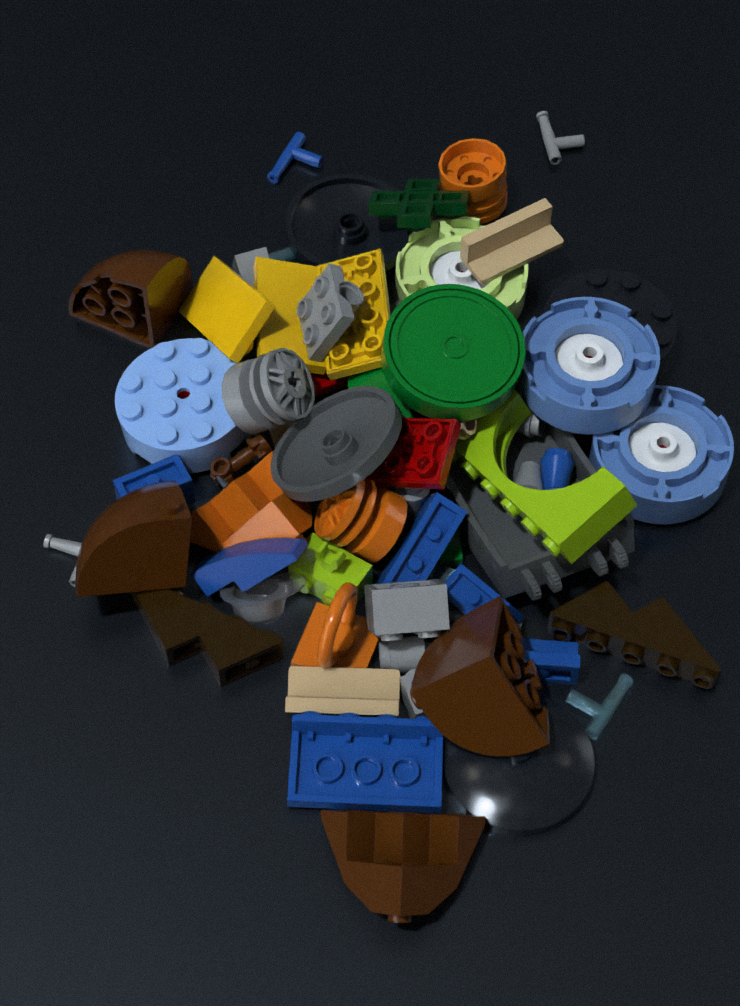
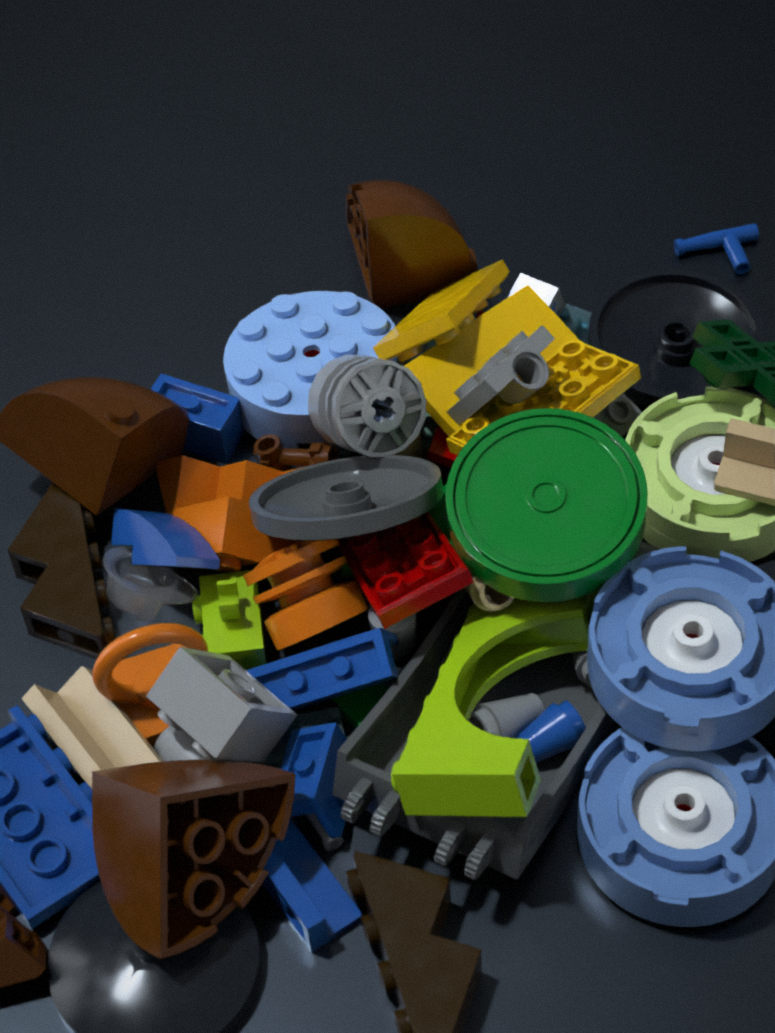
camera: 55 degrees right, 5 degrees down
clear light blue piece [566,673,634,740] -> none

